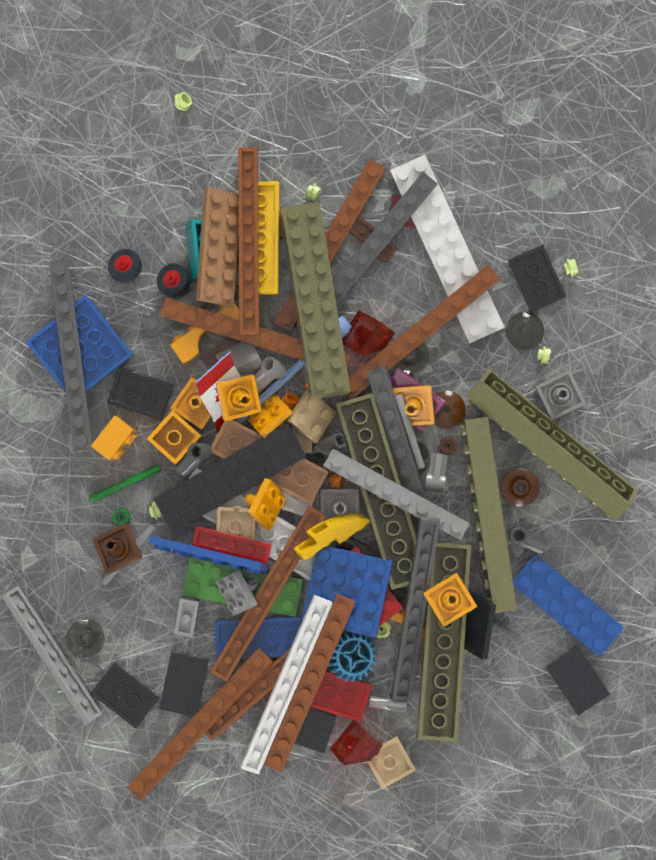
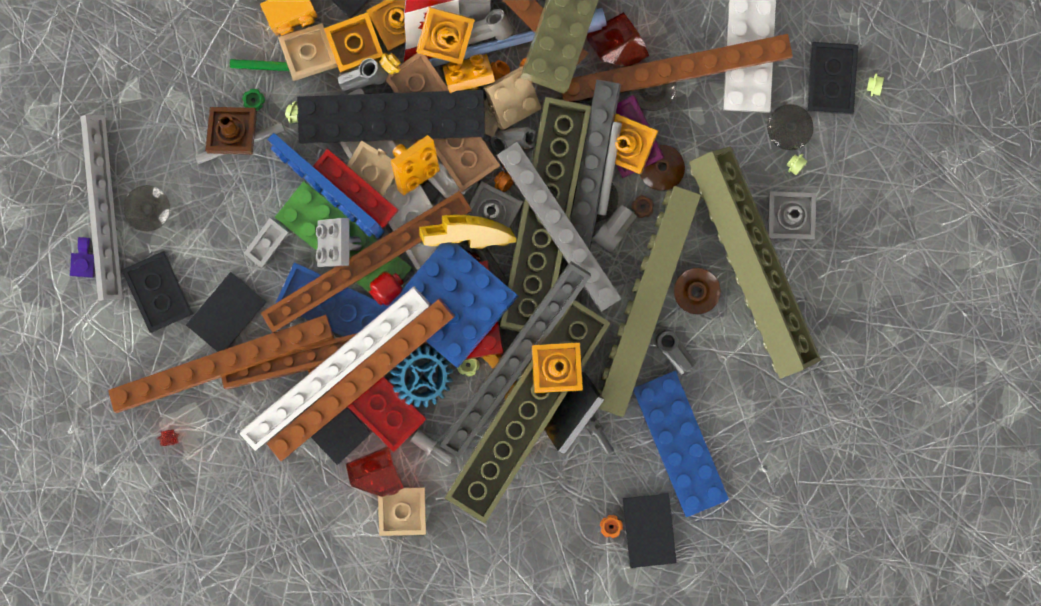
camera: 25 degrees right, 0 degrees up
none -> dark purple plate [70,237,95,278]
none -> clear red plate [157,430,180,447]
none -> tan plate [278,23,337,81]
none -> red head [369,271,404,306]
none -> yellow plate [379,53,401,75]
none -> orange plate [600,515,623,538]

